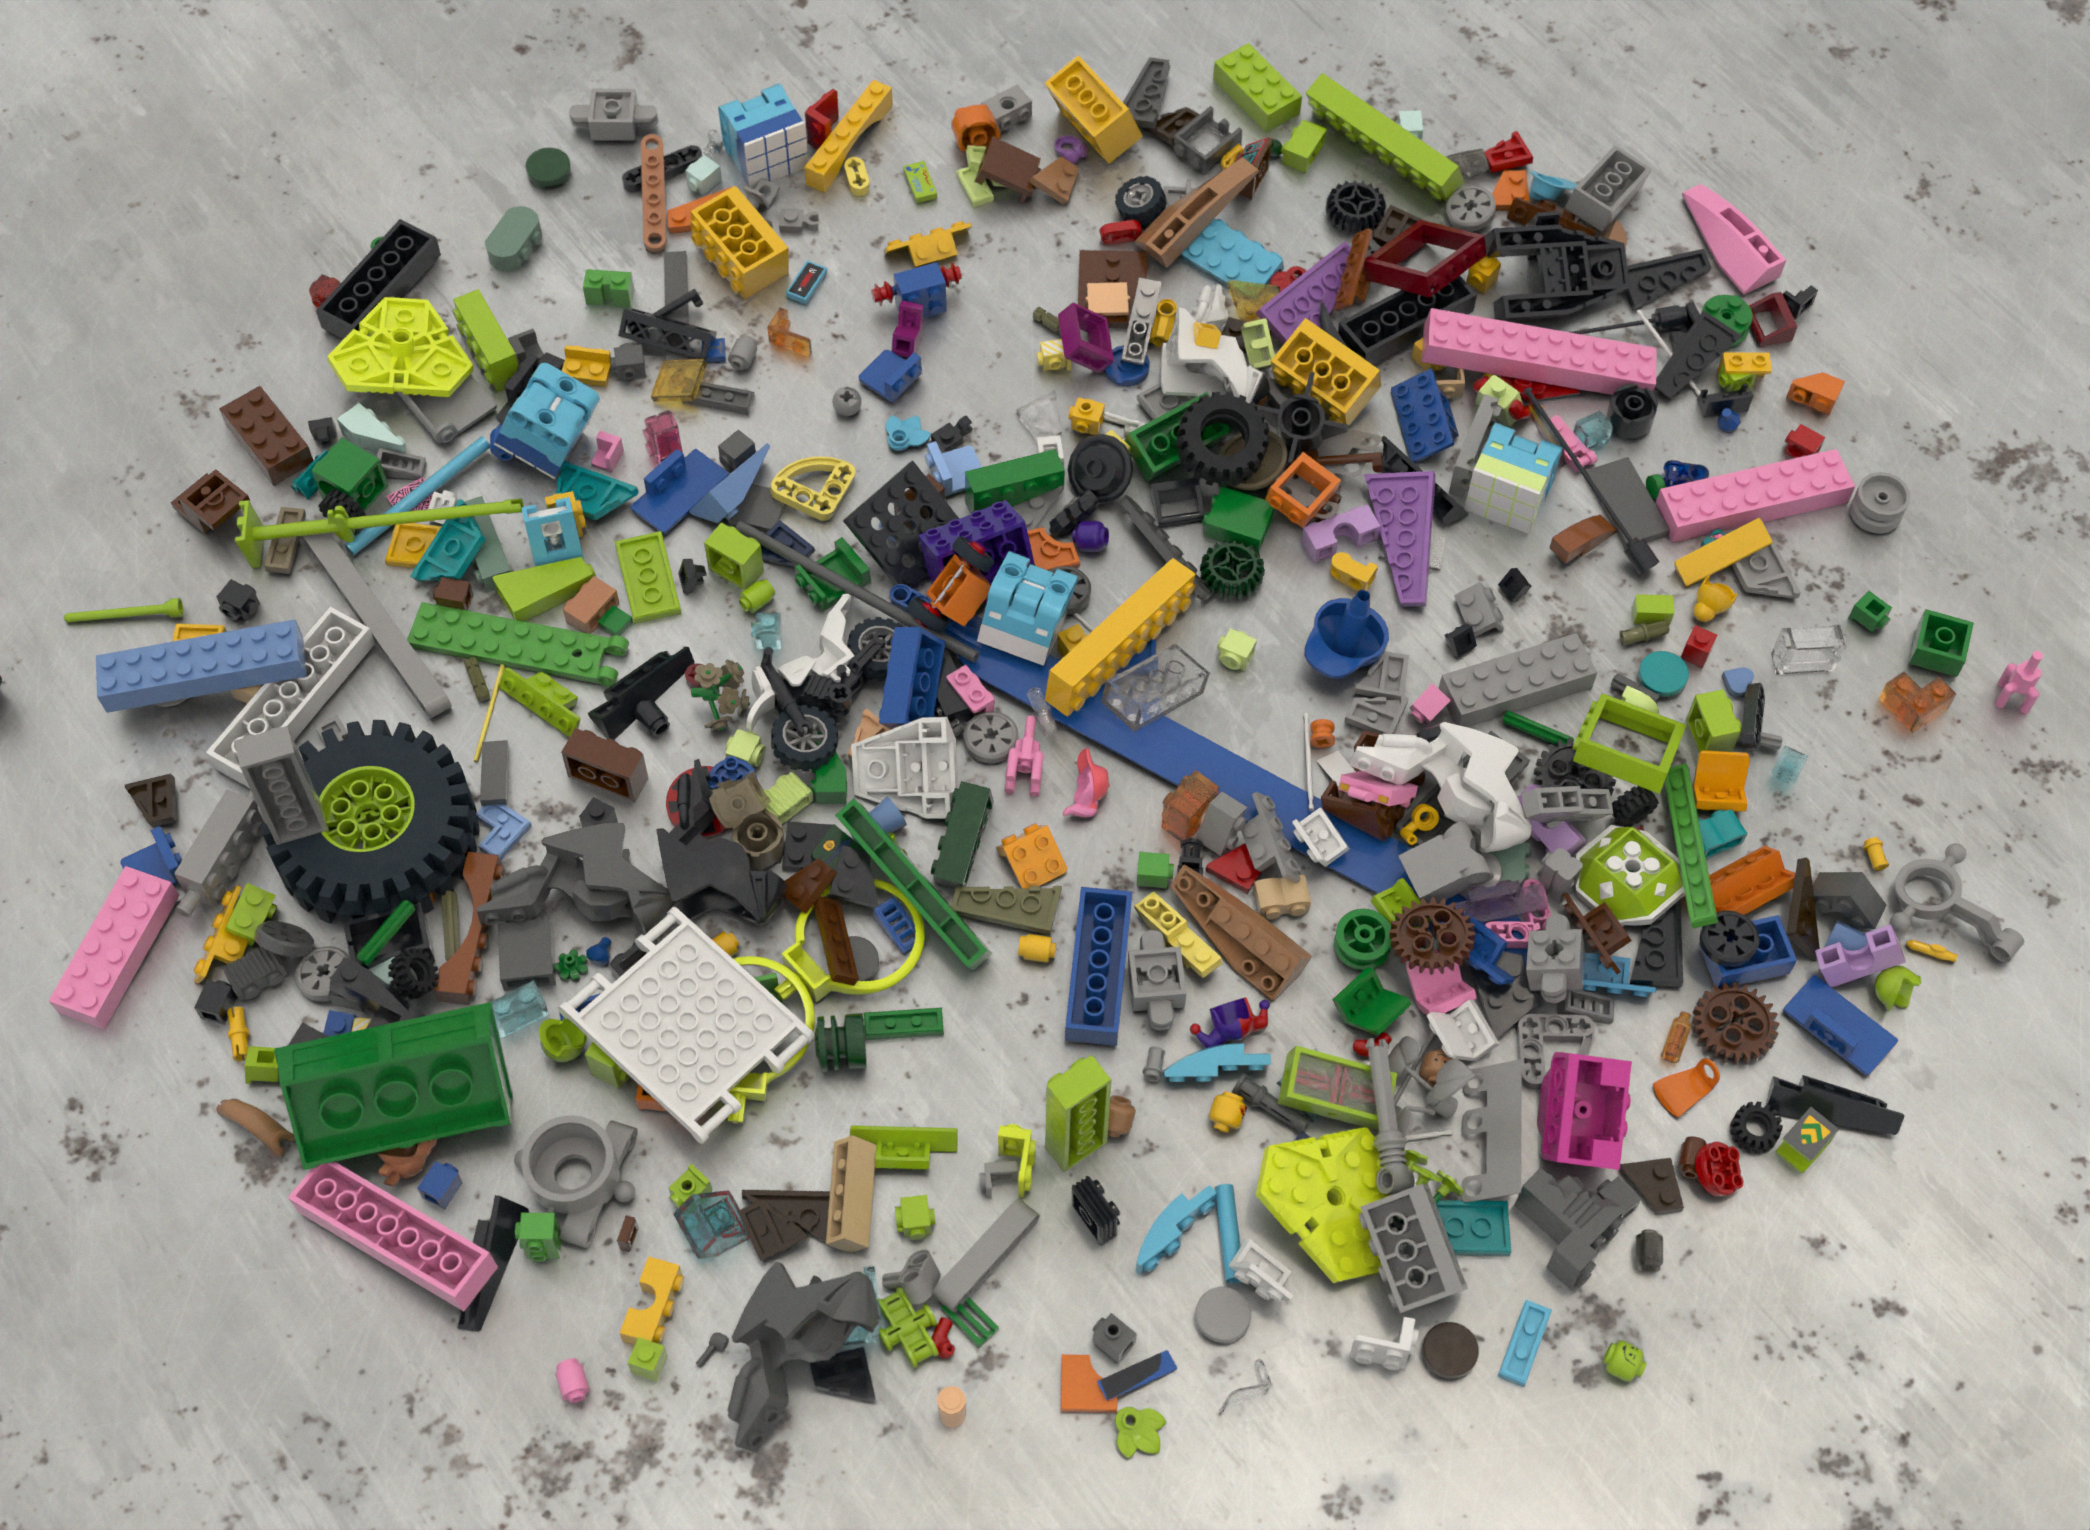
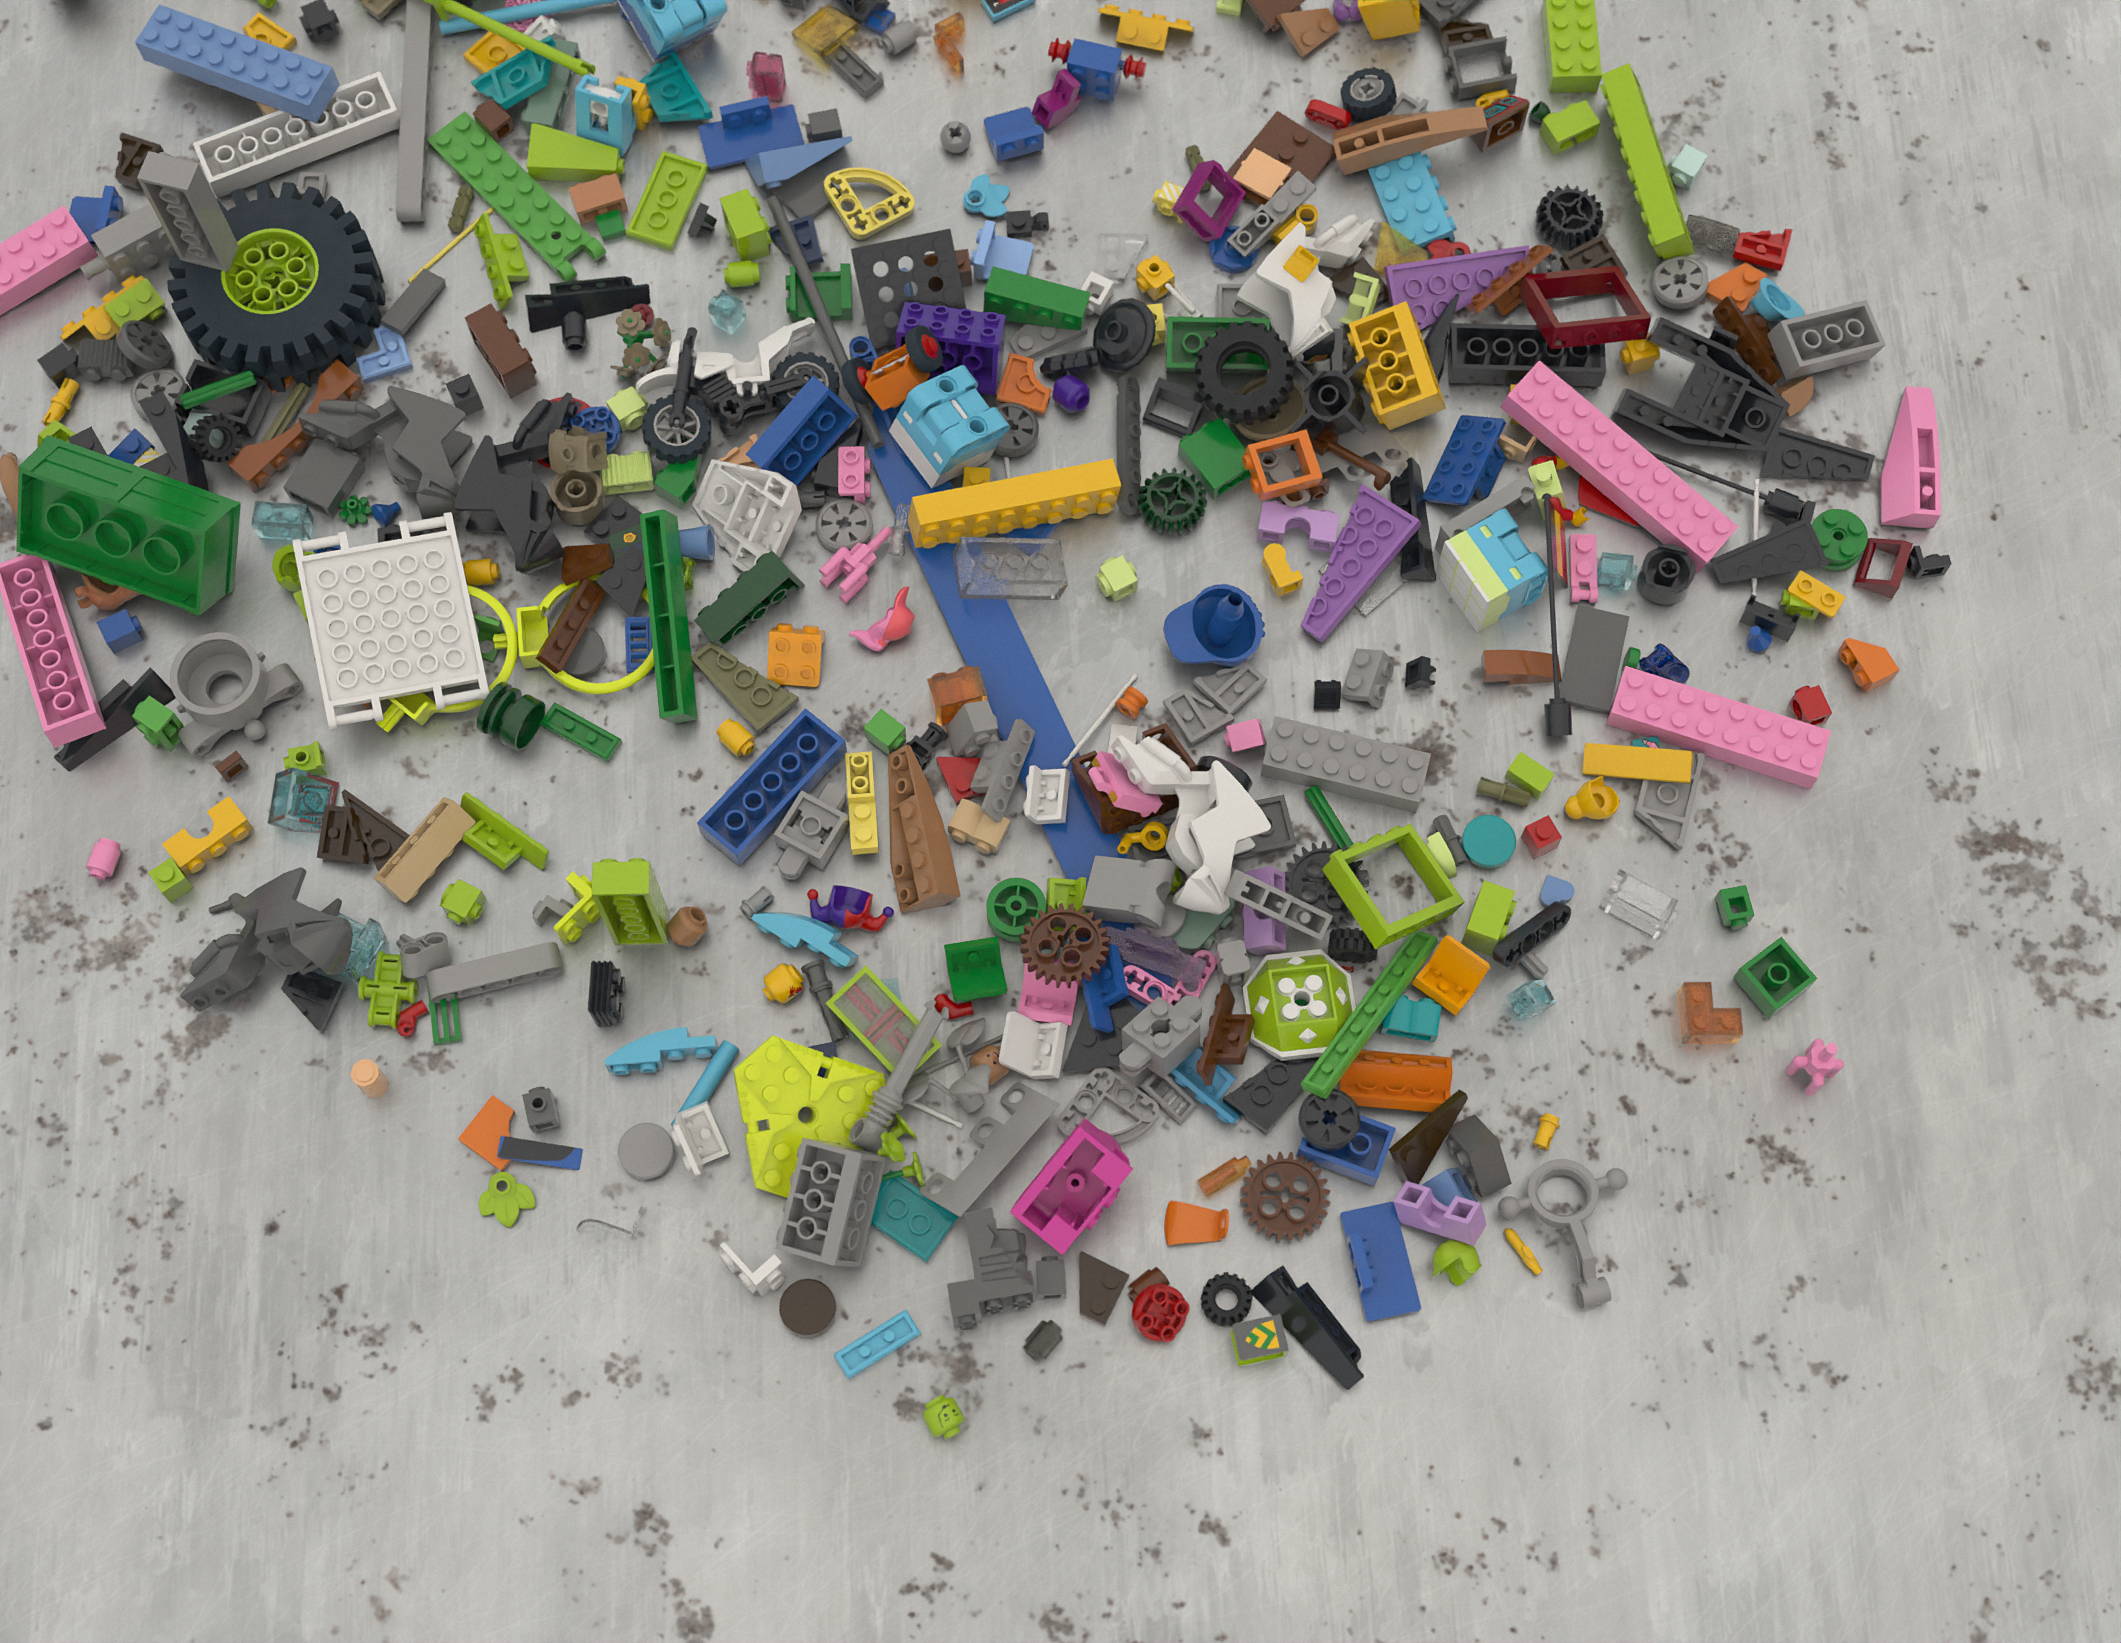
camera: 35 degrees right, 10 degrees up
bright pink panel [591,431,624,473] -> none
red dish [1500,376,1546,398] -> none
light grey wheel [1850,472,1910,534] -> none

